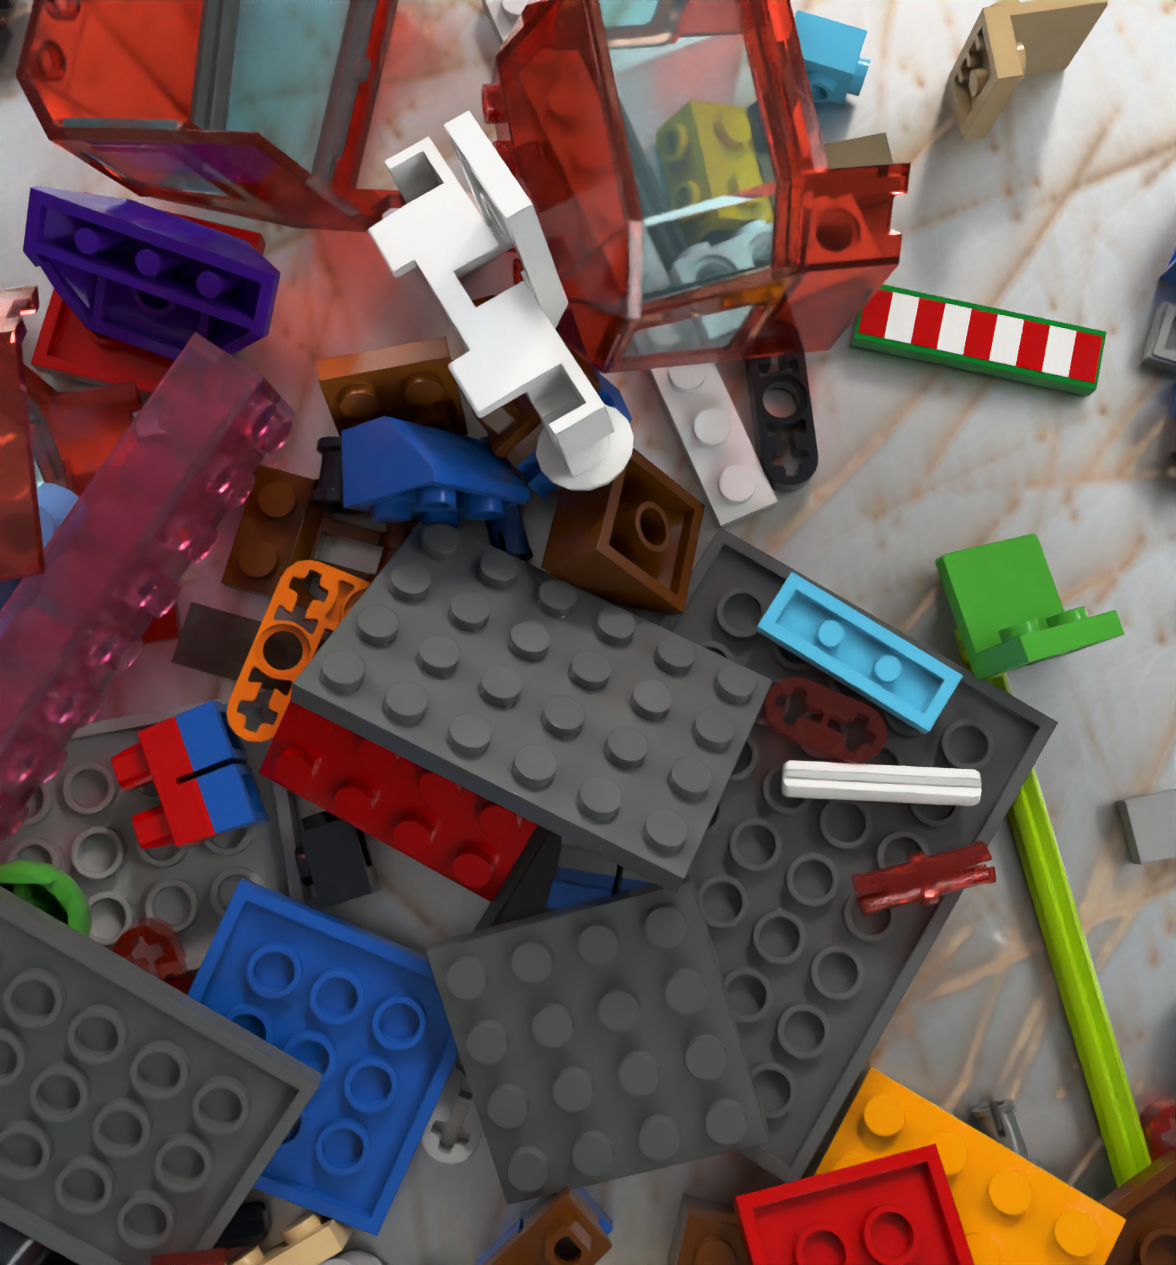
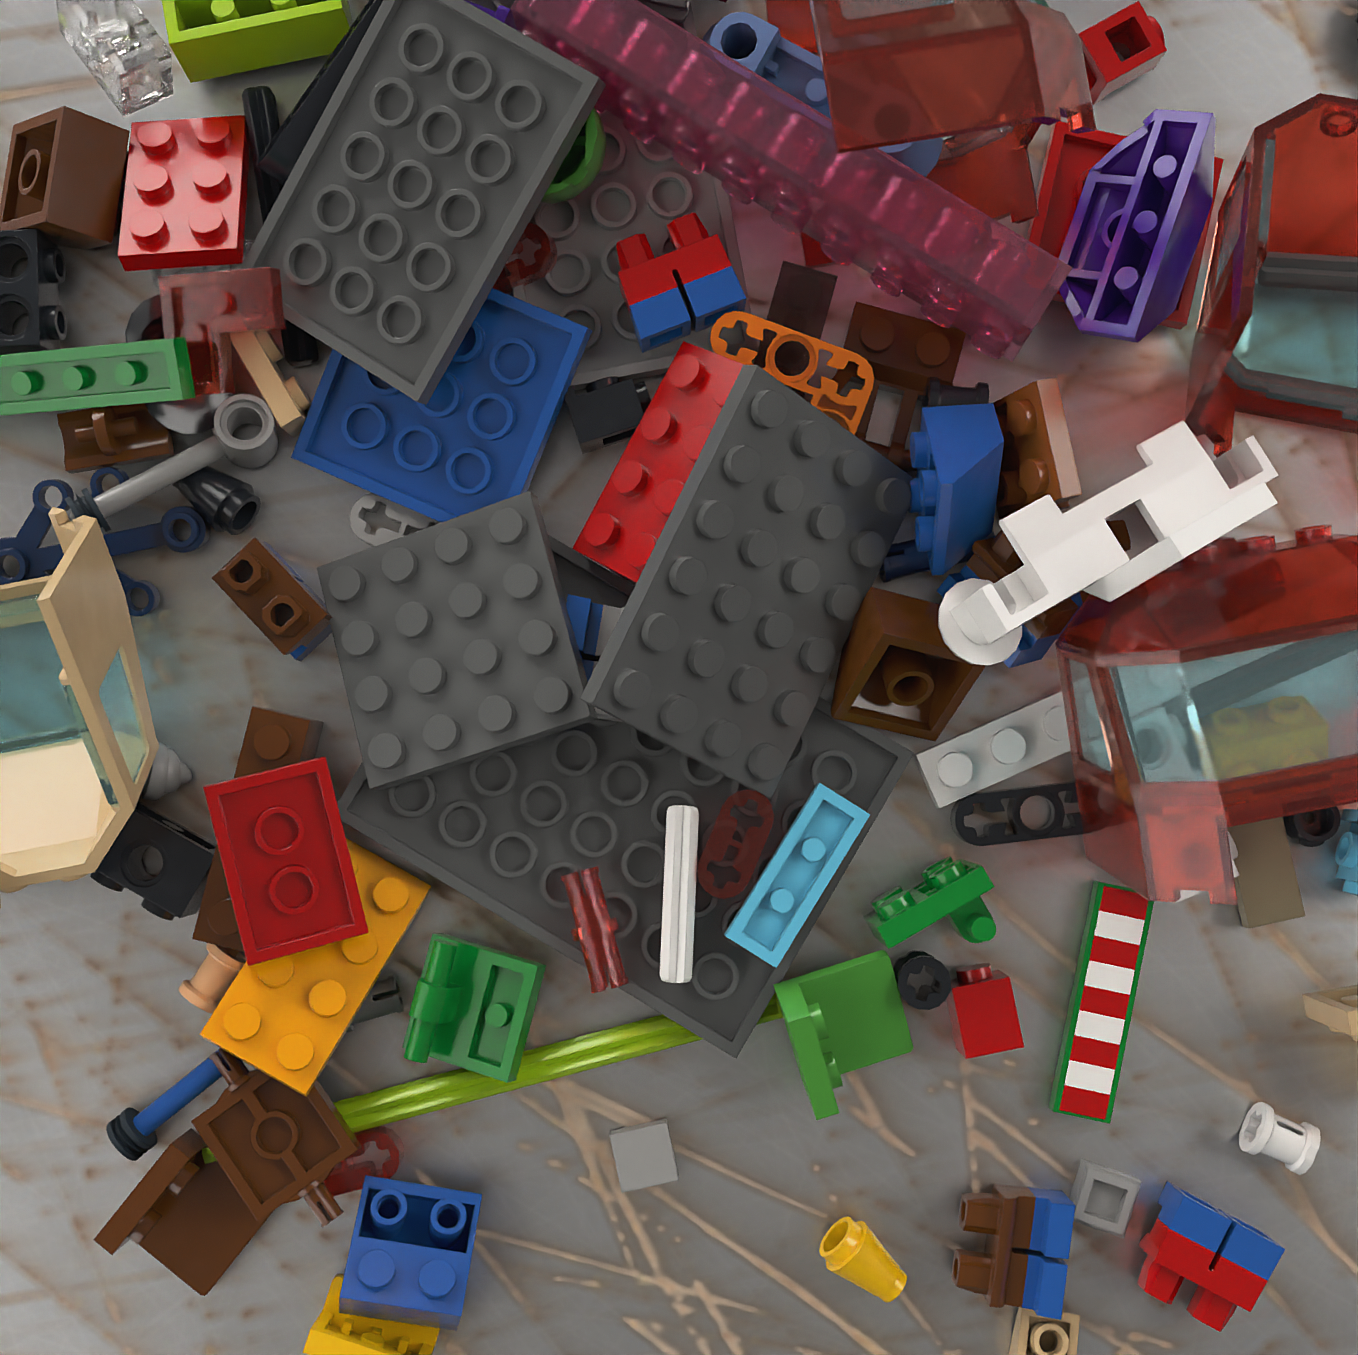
camera: 85 degrees right, 5 degrees up
none -> green plate [402,933,546,1083]
none -> green plate [863,856,996,949]
none -> black bush [893,950,951,1010]
none -> red brick [946,963,1024,1059]
none -> white bush [1239,1102,1321,1175]

